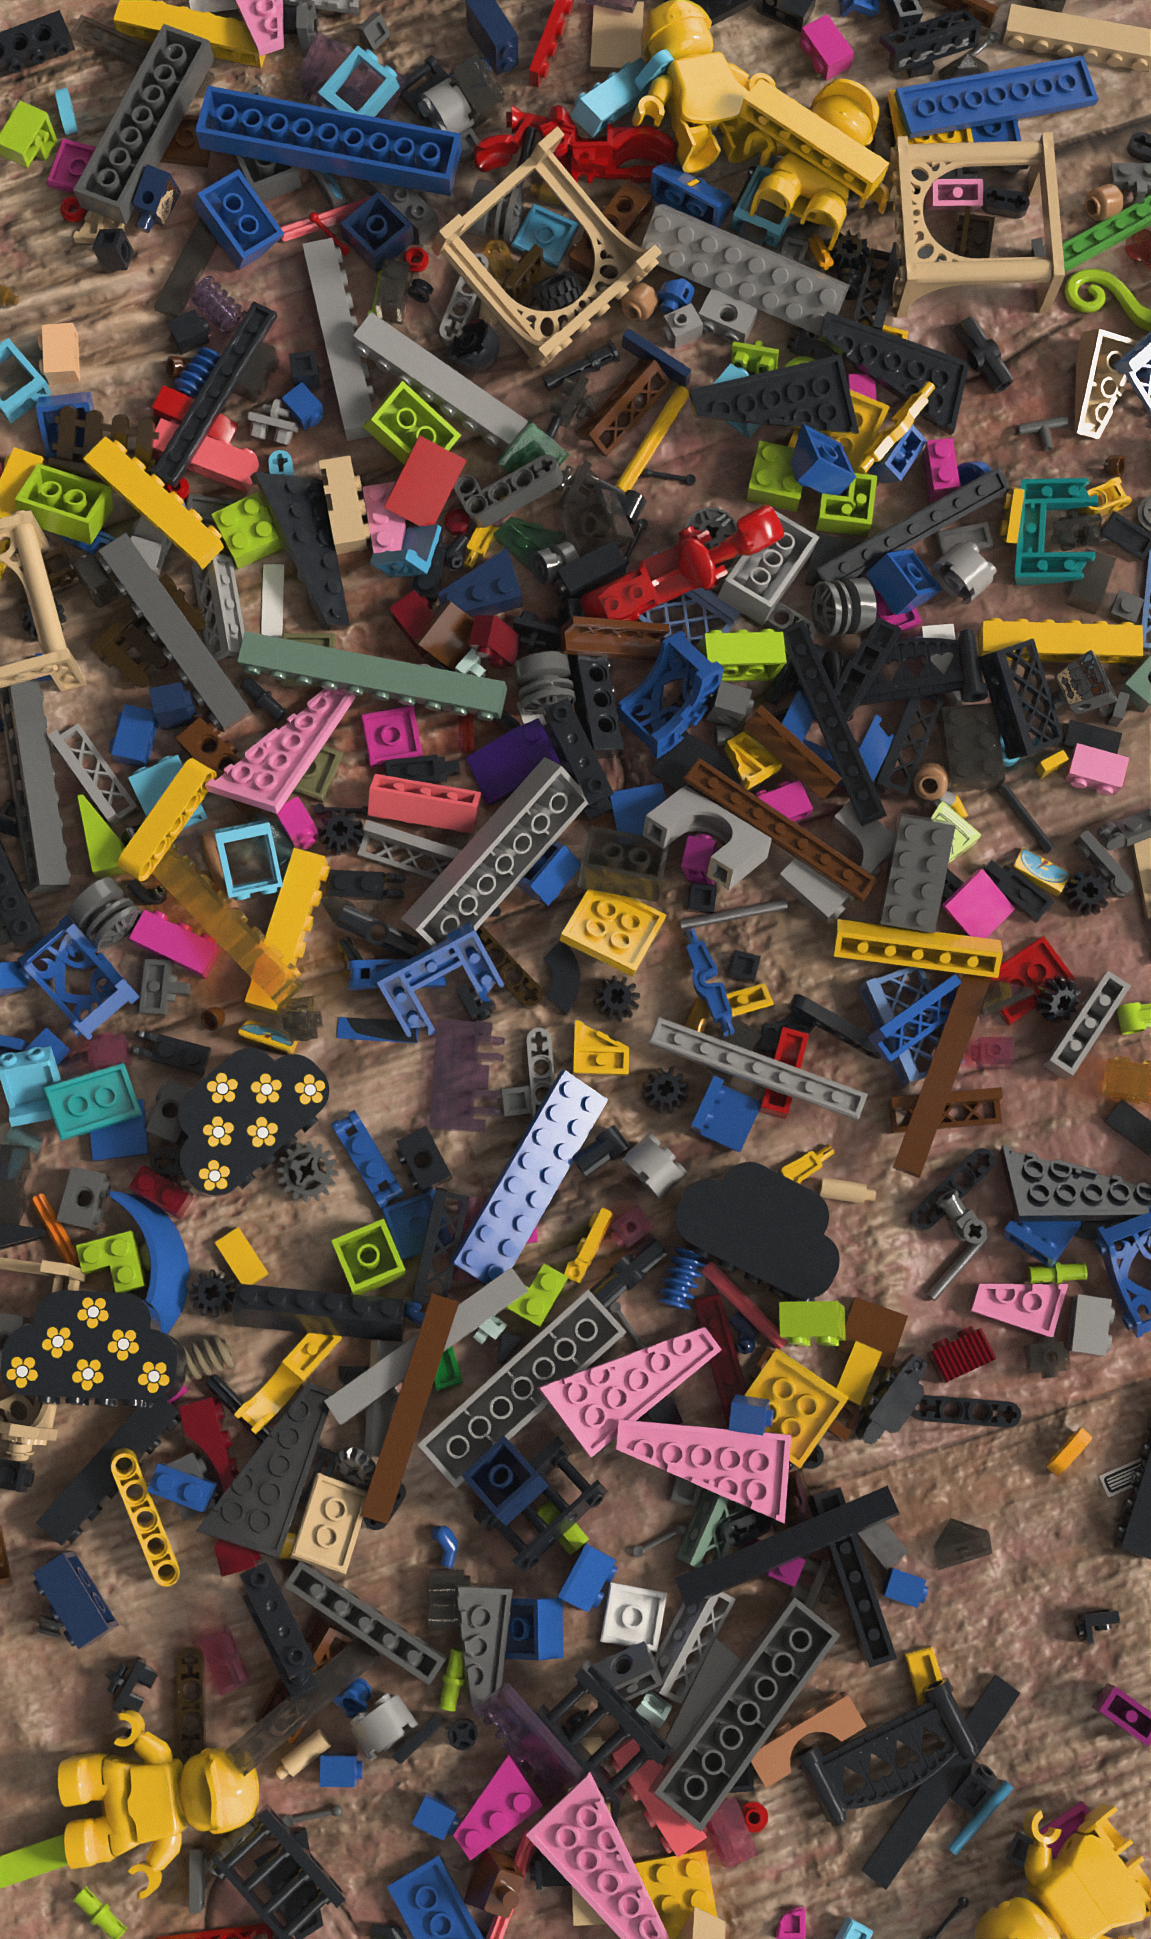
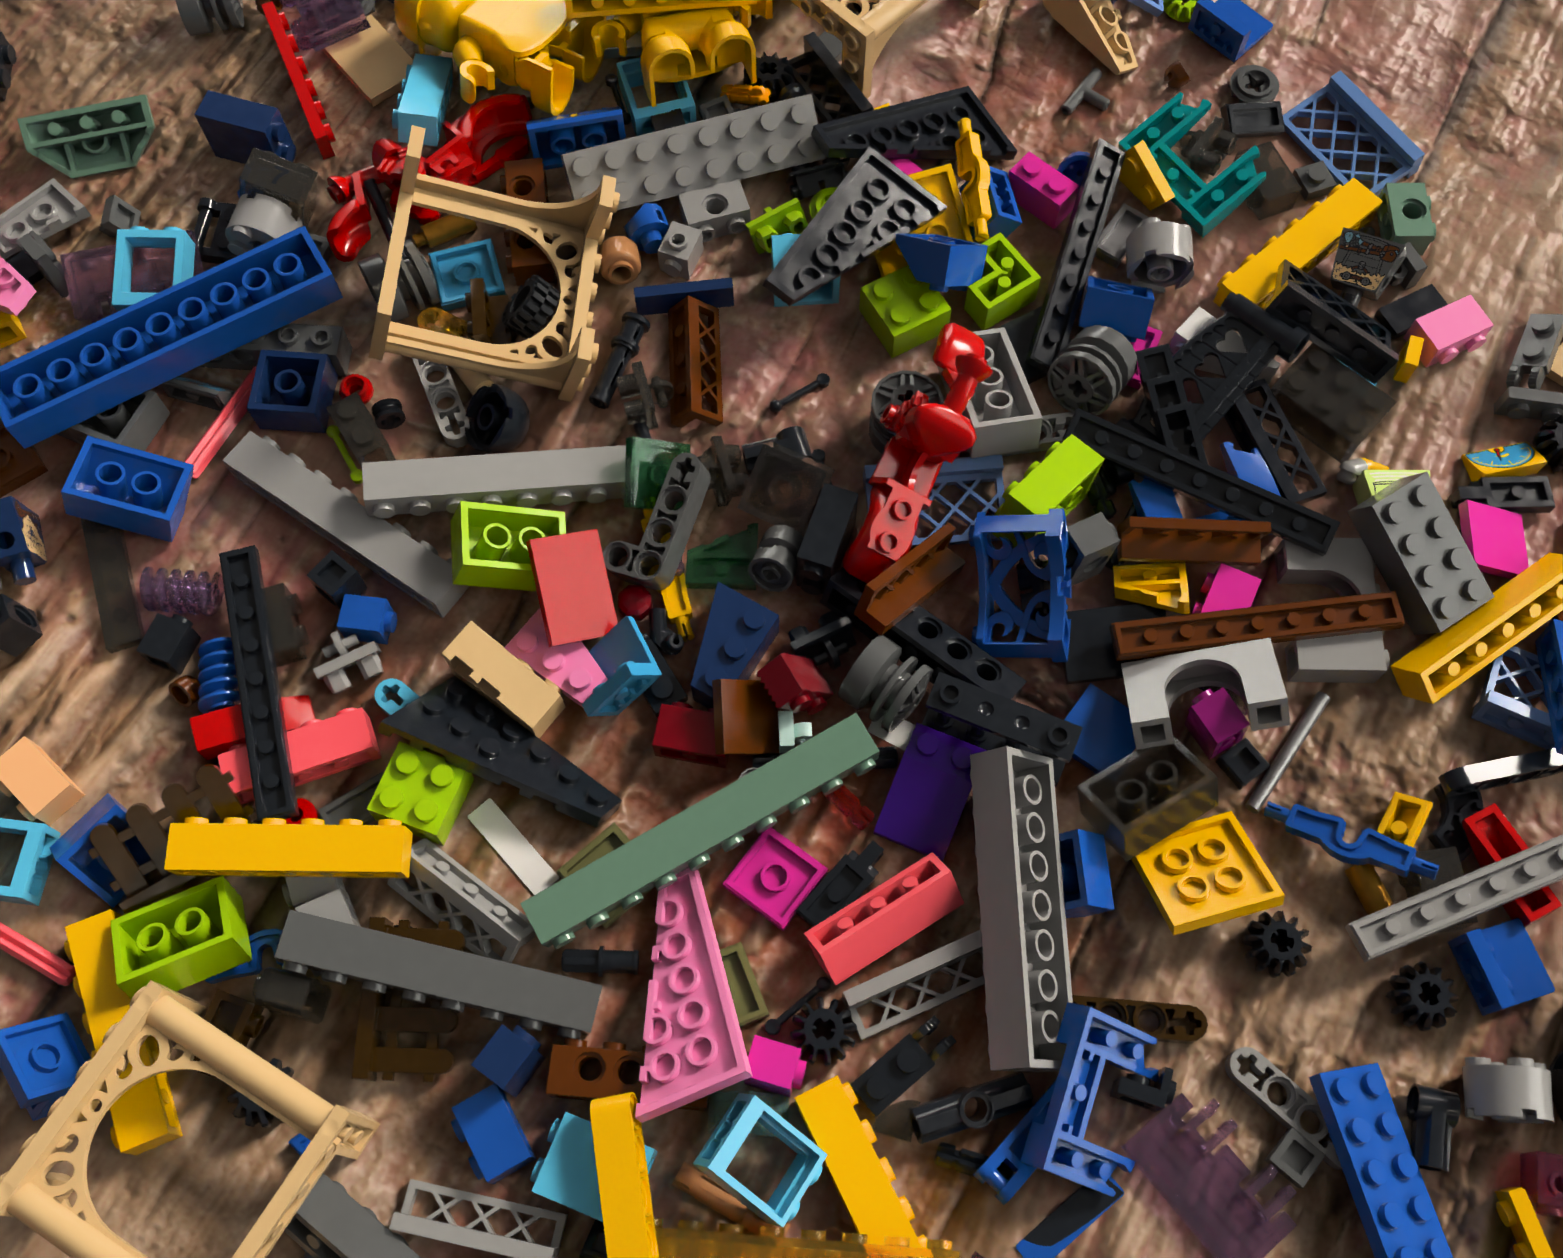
camera: 40 degrees left, 10 degrees down
red hinge [309,212,350,256] -> none
black tile [544,941,580,1016] -> none
yellow wing [573,1020,629,1076] -> none
yellow axle [615,386,689,492] -> none
medium azure beam [634,49,674,94] -> none
dark grey hinge [714,725,734,747] -> none
black tile [728,950,761,984] -> none
medium nougat head [913,763,949,801] -> none
black piece [954,317,1014,393] -> none
black bar [998,784,1055,854] -> none
yellow piece [1077,477,1132,521] -> none

